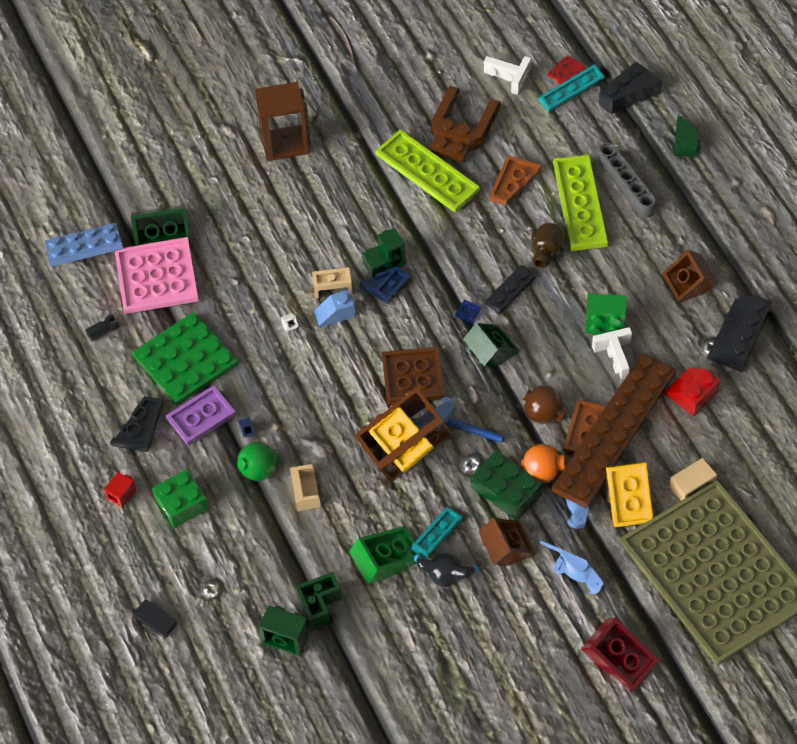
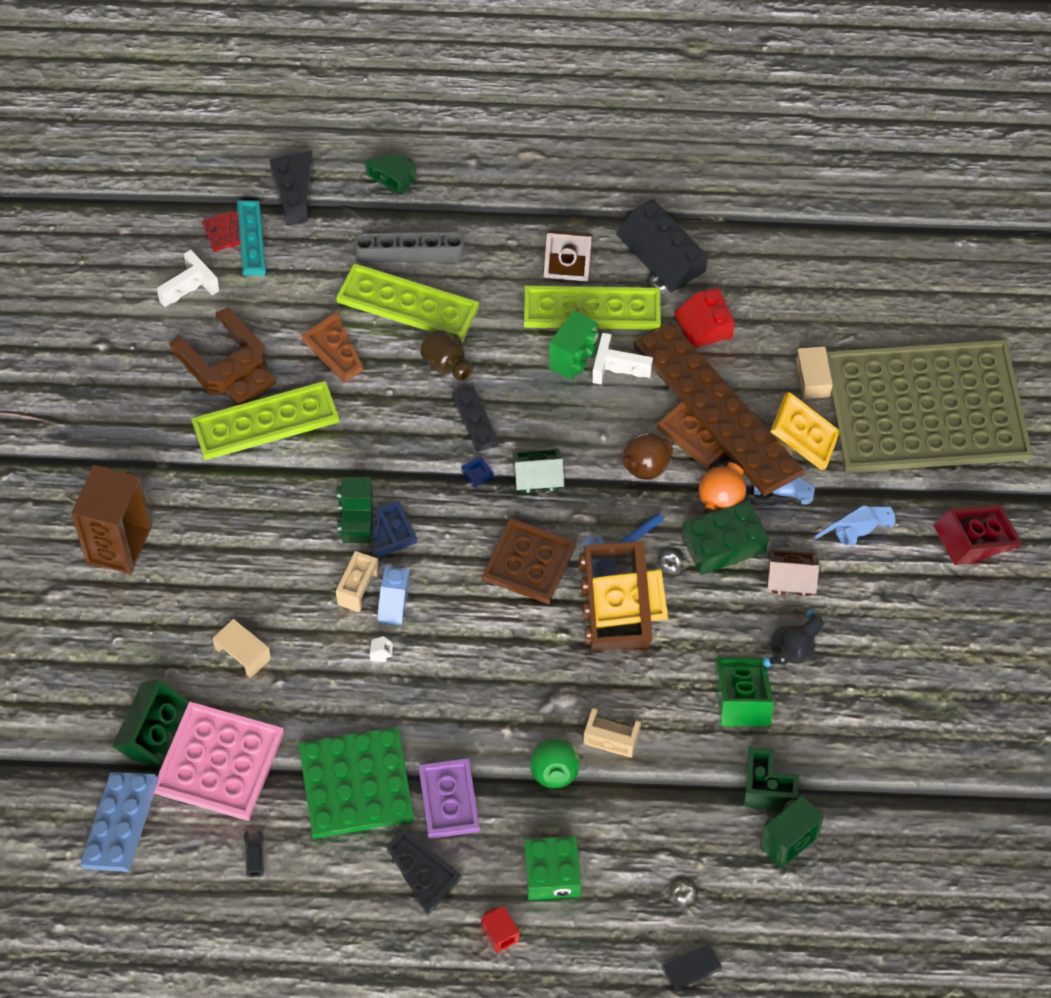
camera: 65 degrees left, 0 degrees up
dark blue piece [238,417,255,437] -> none
teal tile [411,507,463,560] -> none
none -> tan panel [212,619,271,678]
none -> lime plate [524,286,661,330]

